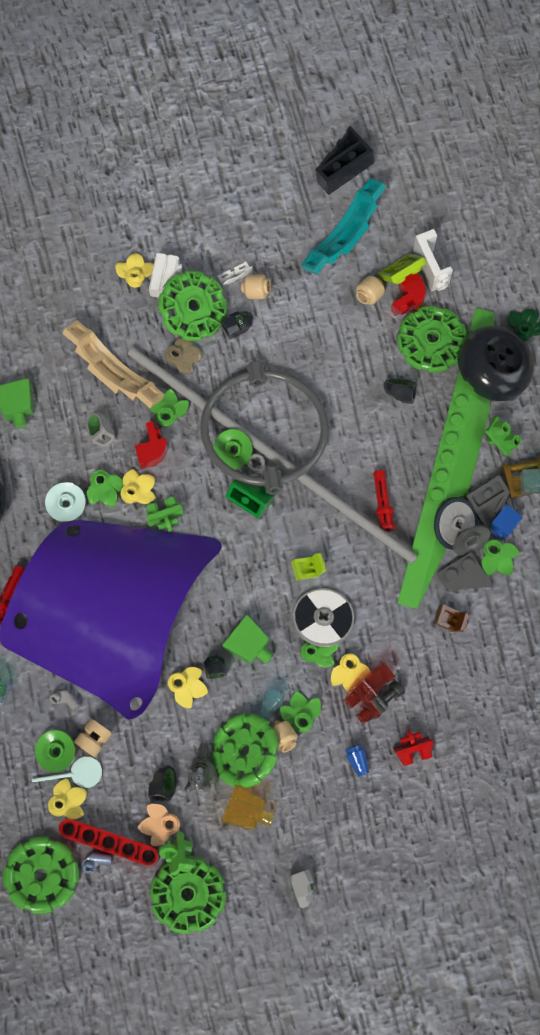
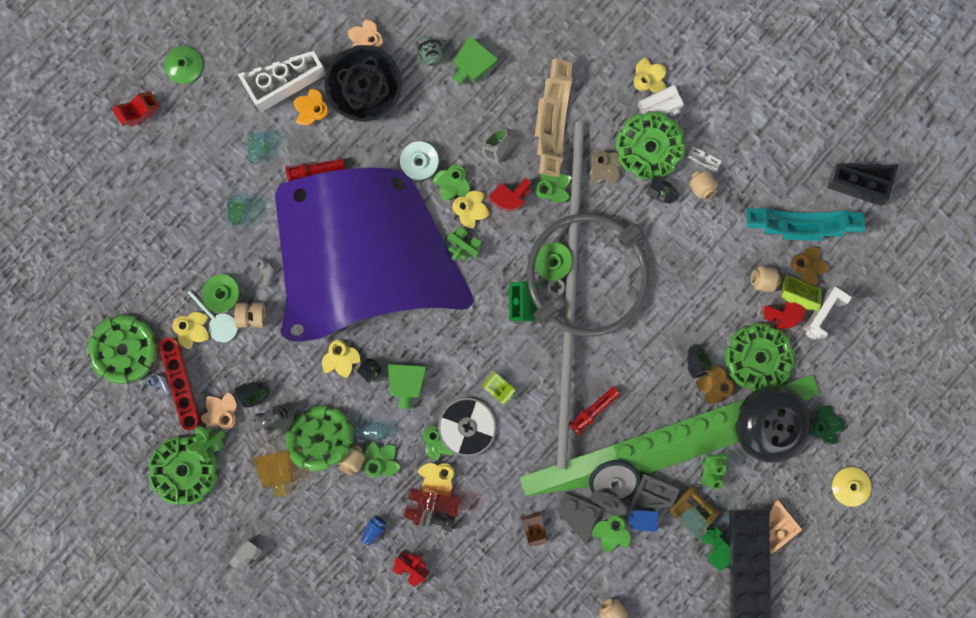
camera: 55 degrees right, 10 degrees up
none -> pearl gold plate [696,365,735,404]
none -> pearl gold plate [791,247,829,285]

